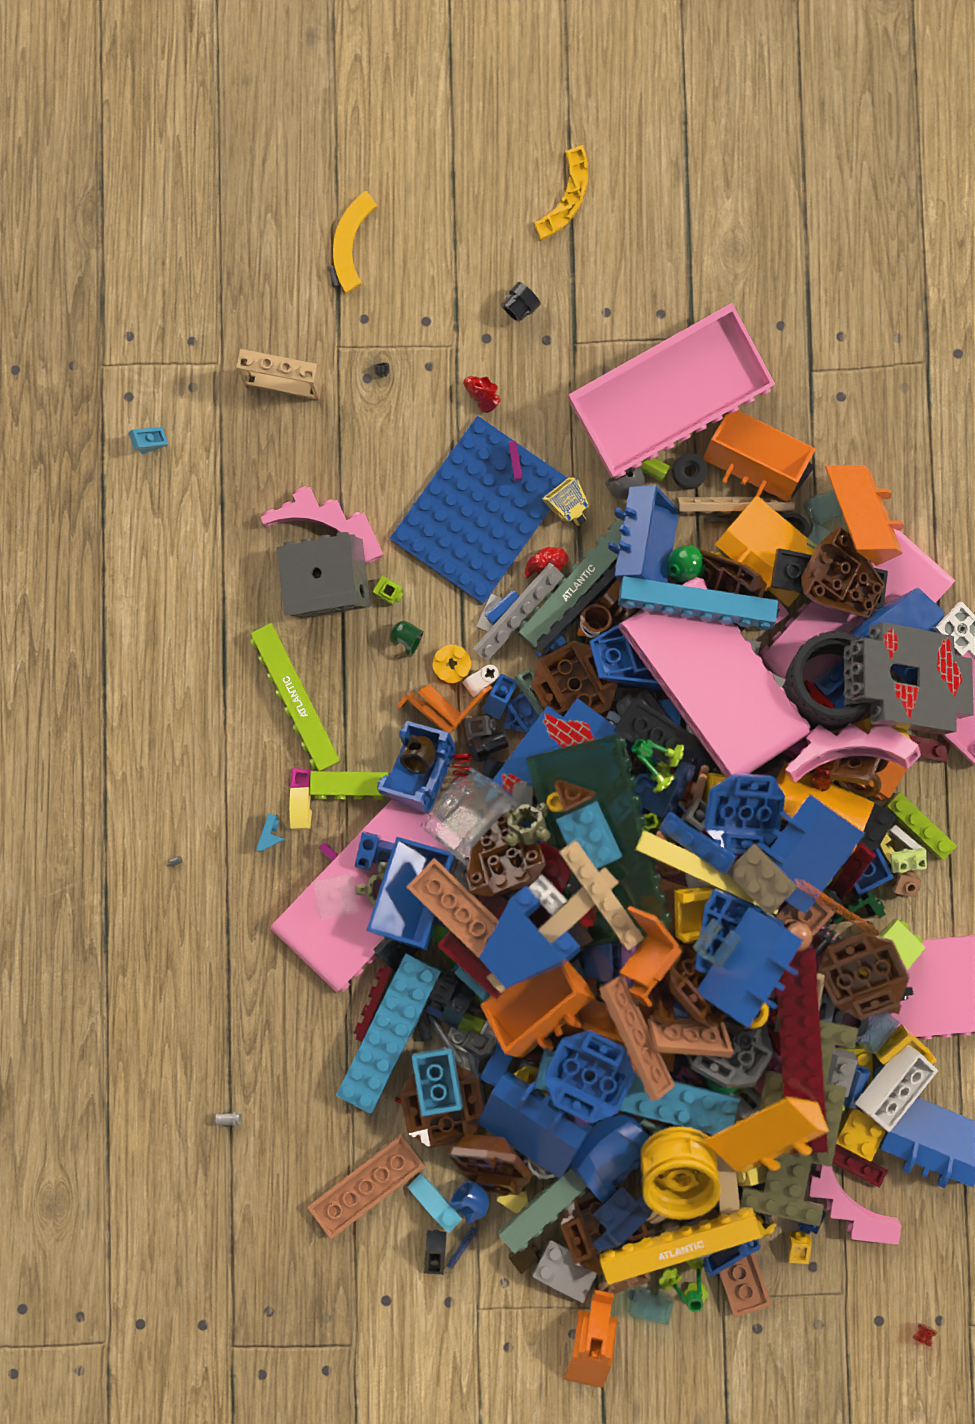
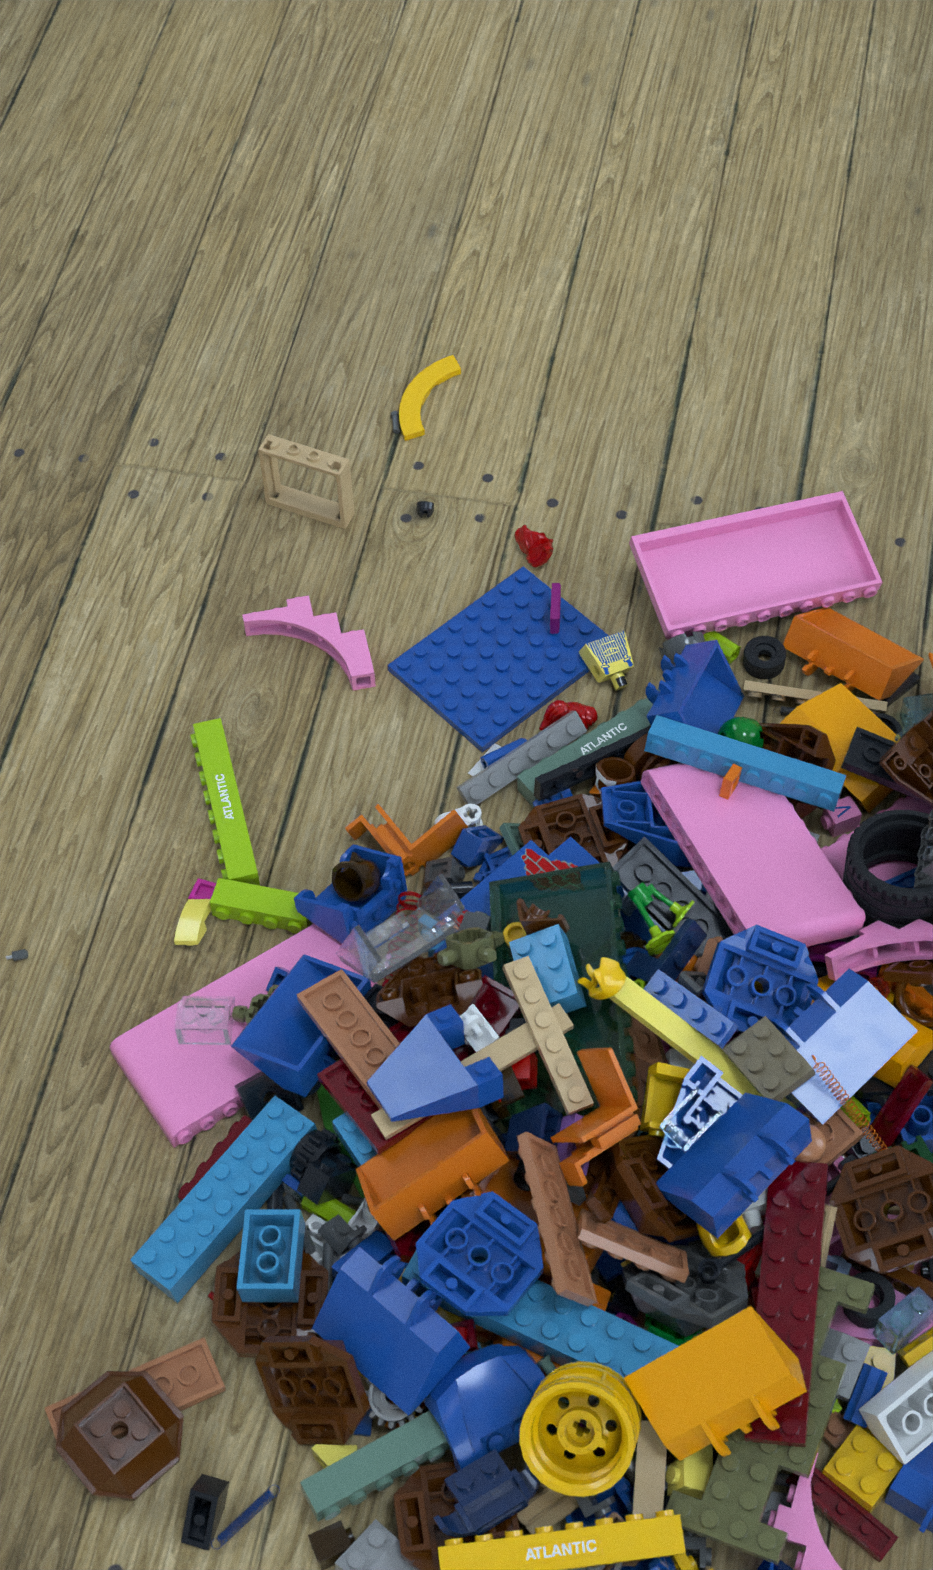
camera: 20 degrees right, 30 degrees down
dark azure slope [128,427,168,454] -> none
dark azure slope [256,813,286,852] -> none
dark grey gear [277,532,371,619] -> none
magenta tile [319,843,338,861] -> none
blue leg [354,831,381,871] -> none
lime window [372,575,404,606] -> none
dark green helmet [390,621,424,657] -> none
medium azure slope [407,1173,463,1233] -> none
yellow plate [433,645,471,684] -> none
blue piece [449,1180,490,1223] -> none
black piece [501,282,541,322] -> none
yellow tile [534,145,588,241] -> none
none -> reddish brown piece [55,1371,184,1501]
none -> yellow piece [577,957,626,1000]
none -> orange tile [719,764,742,800]

